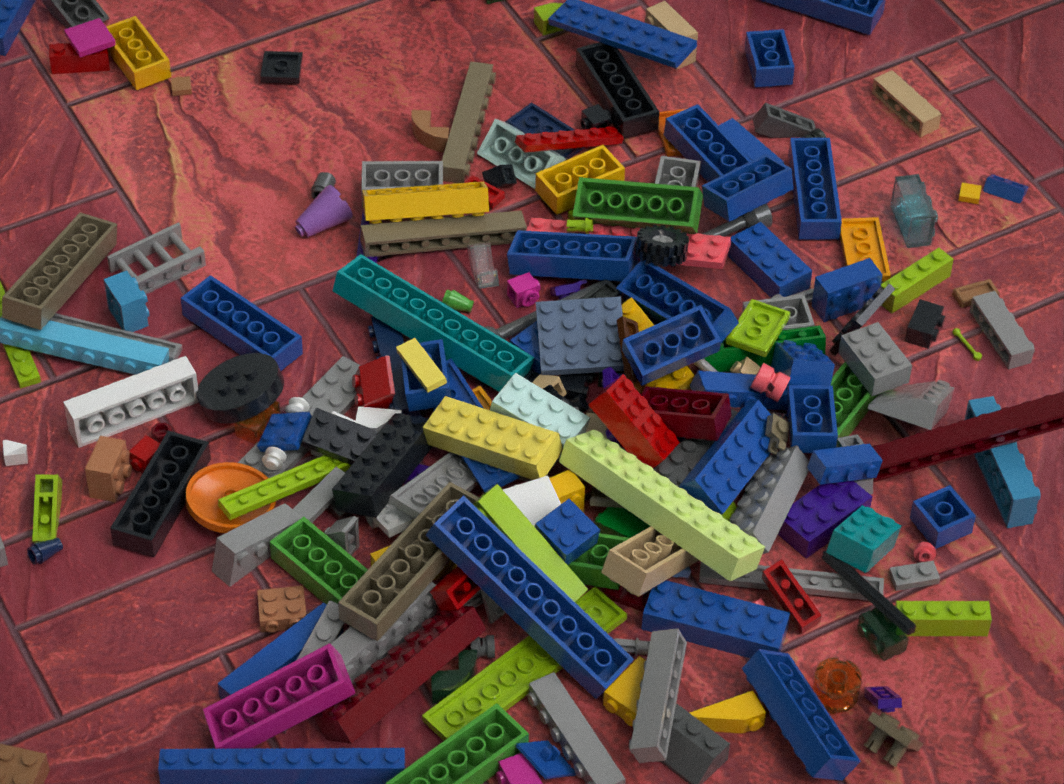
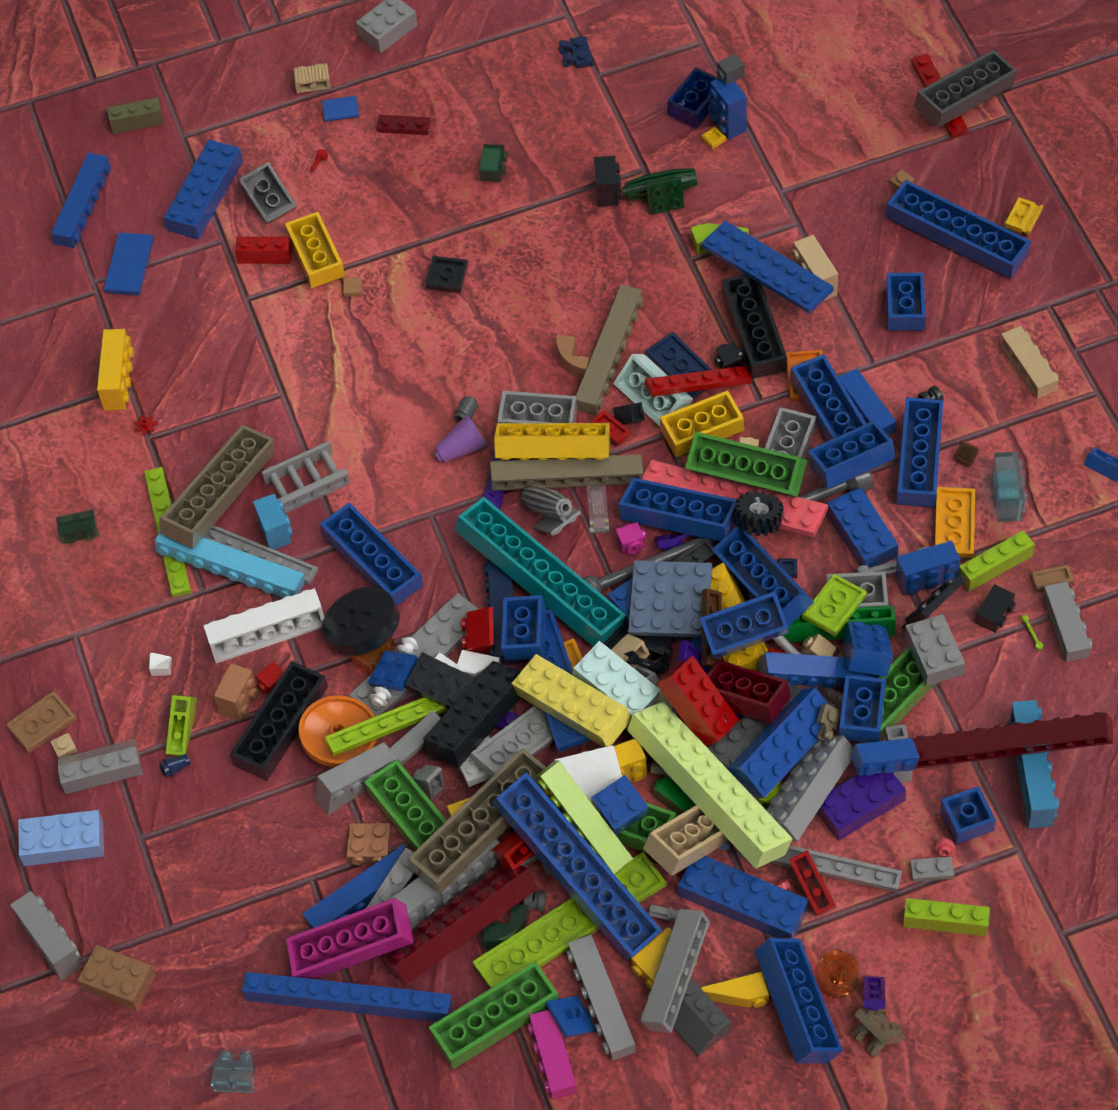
camera: 15 degrees right, 10 degrees up
dark pink tile [64,18,116,57] -> none
dark red tile [151,422,172,443] -> none
light yellow tile [396,338,447,392] -> none
bright green cone [442,289,474,313] -> none
lime pin [567,218,593,234] -> none
coral wheel [750,363,791,402] -> none
dark grey slope [752,103,816,138] -> none
black axle [822,550,916,635] -> none
teal brick [826,505,902,573] -> none
clear green brick [857,607,909,661] -> none
light grey slope [868,380,955,430] -> none
yellow tile [958,182,982,204] -> none
none -> light grey plate [521,486,581,536]
none -> reddish brown plate [953,440,980,467]

